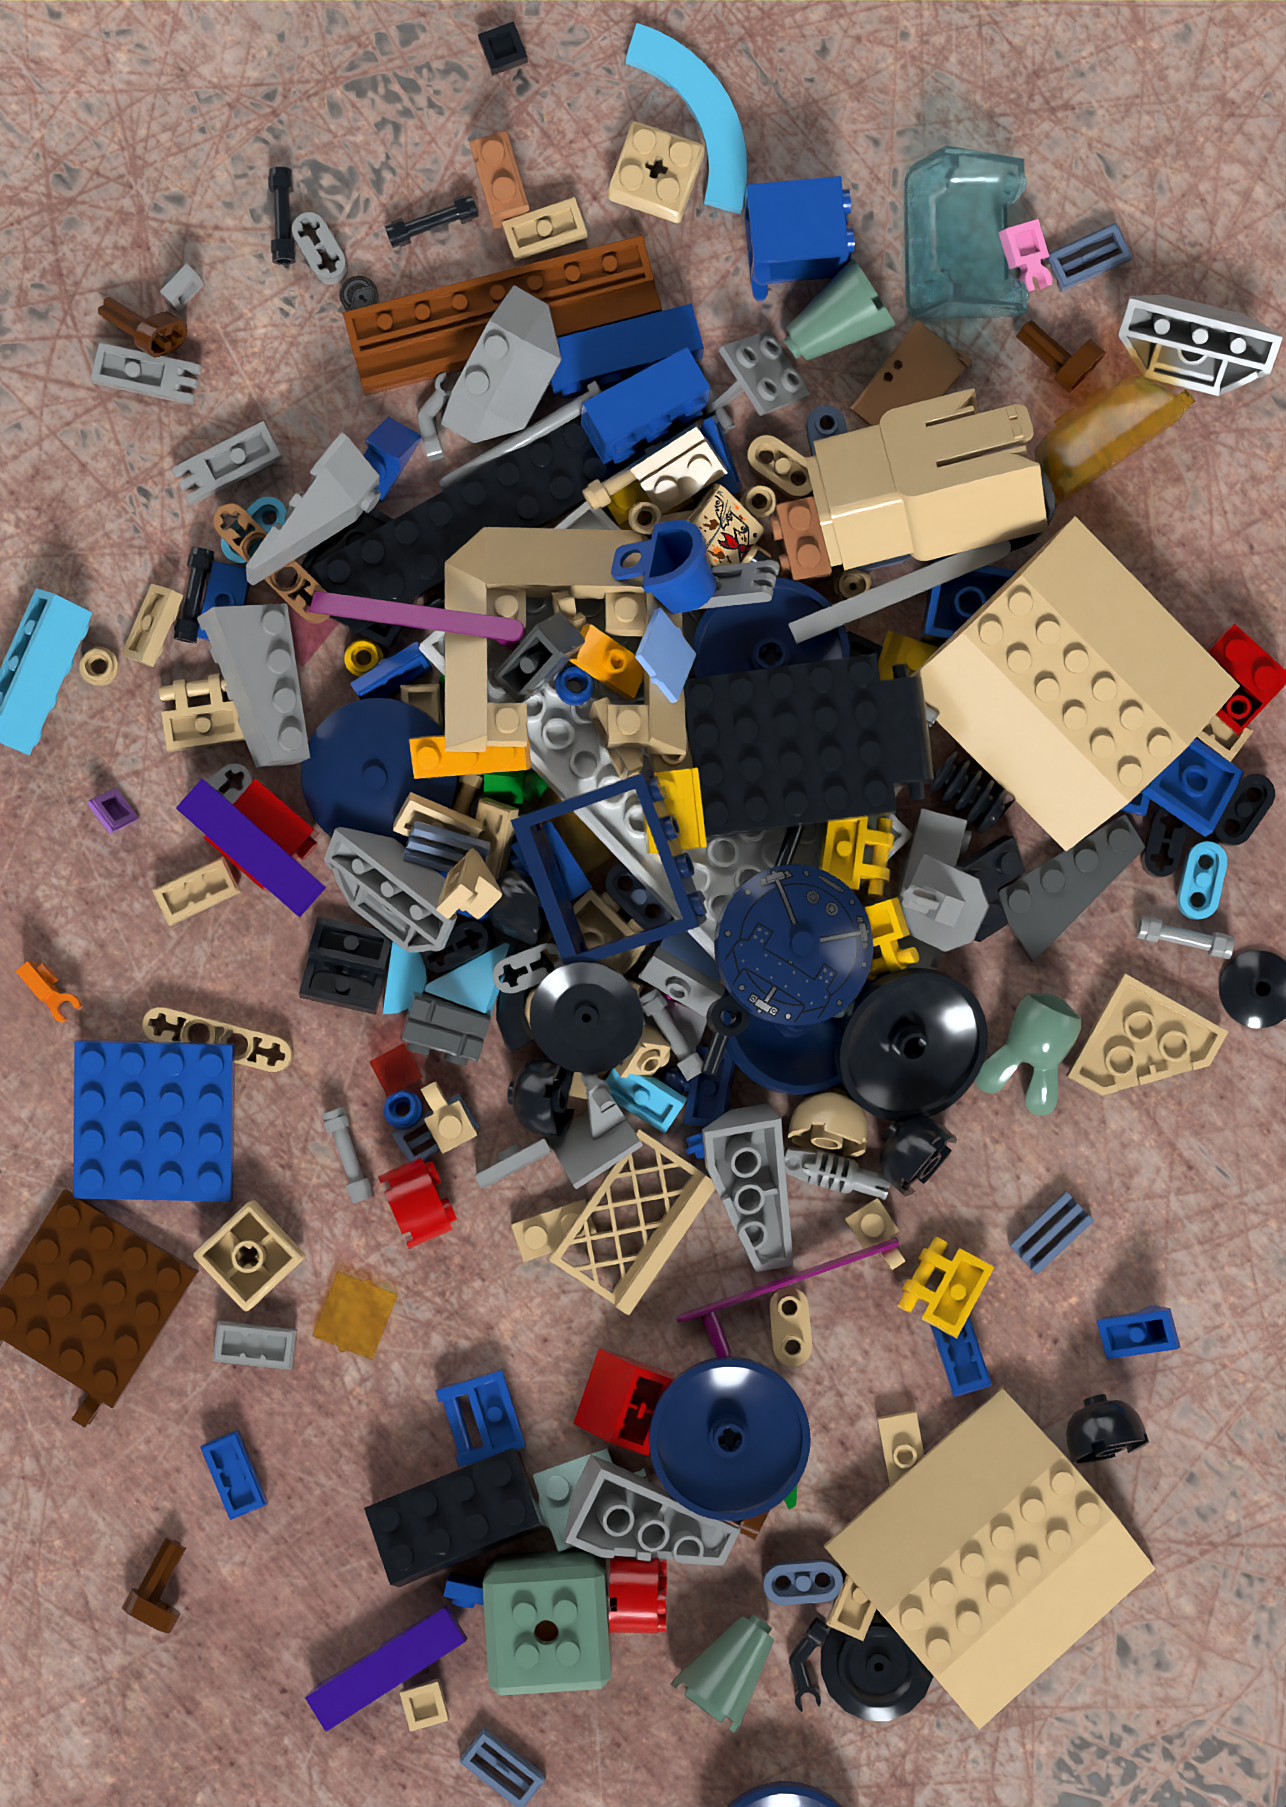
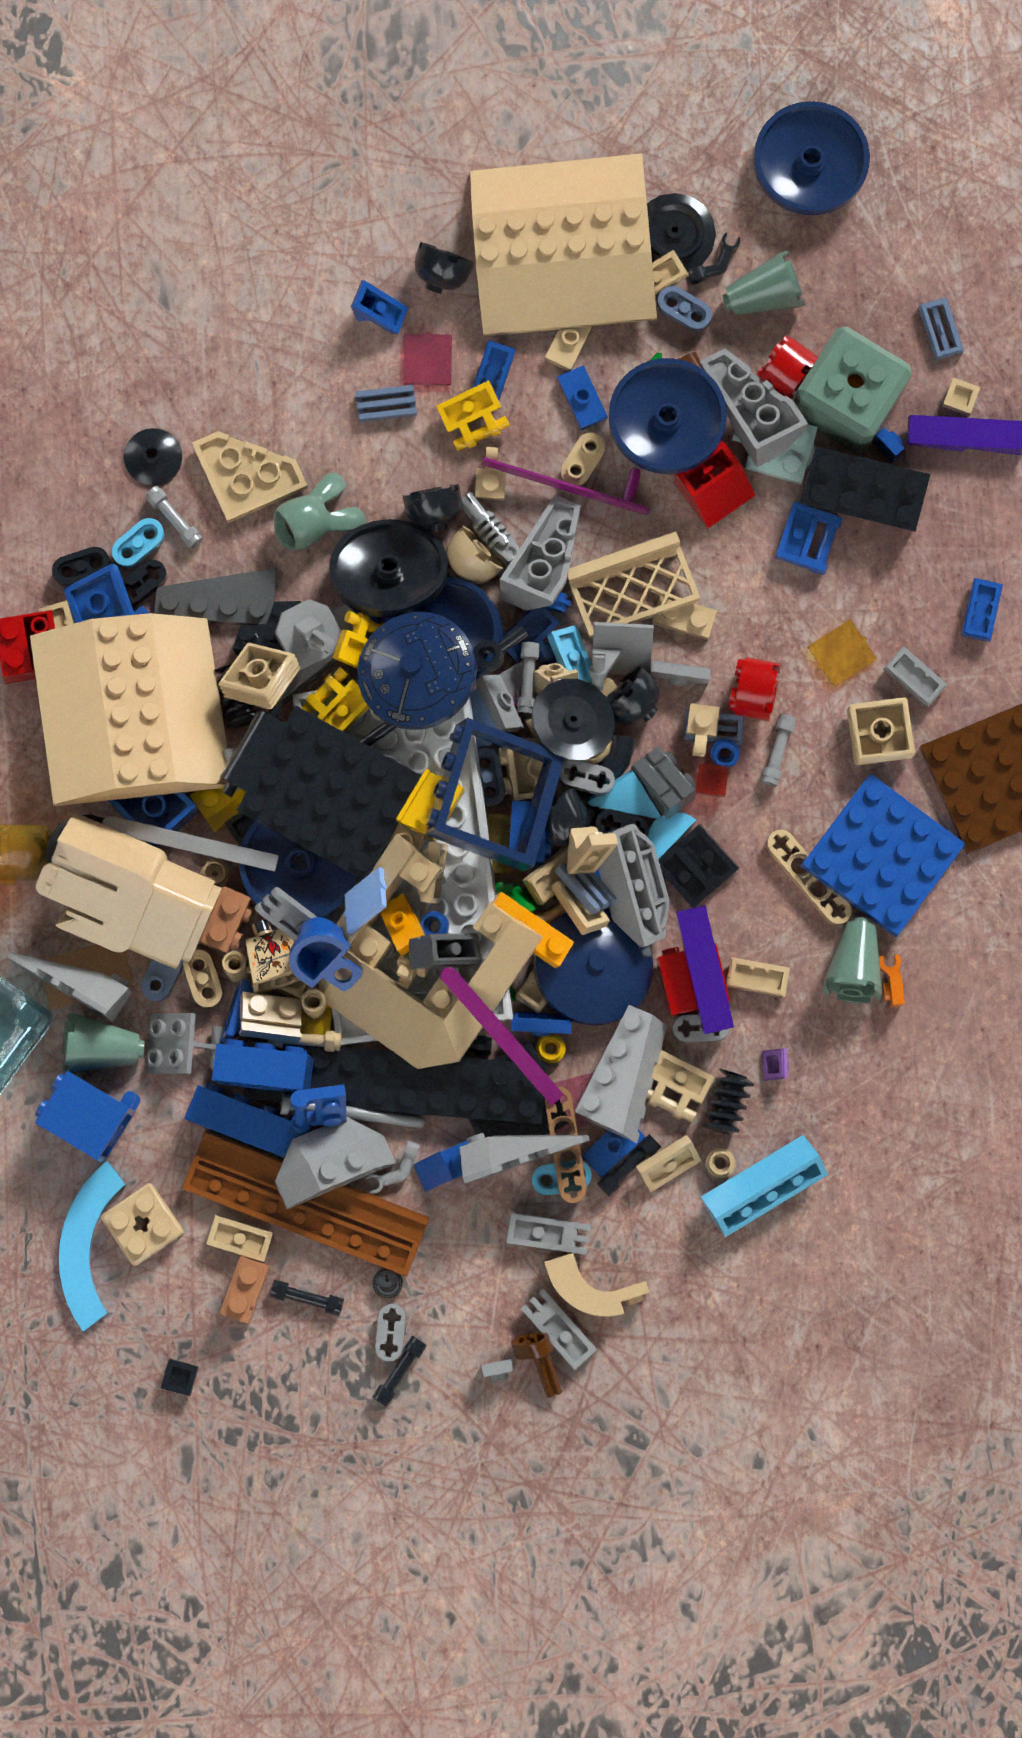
camera: 150 degrees left, 5 degrees down
none -> light grey wedge [7,952,132,1023]
none -> tan brick [218,643,301,709]
none -> blue plate [291,1084,347,1133]
none -> clear pink piece [403,331,452,388]
none -> tan arch [544,1253,650,1317]
none -> blue plate [557,365,608,431]
none -> black piece [702,1069,754,1135]
none -> sand green cone [822,917,882,1004]

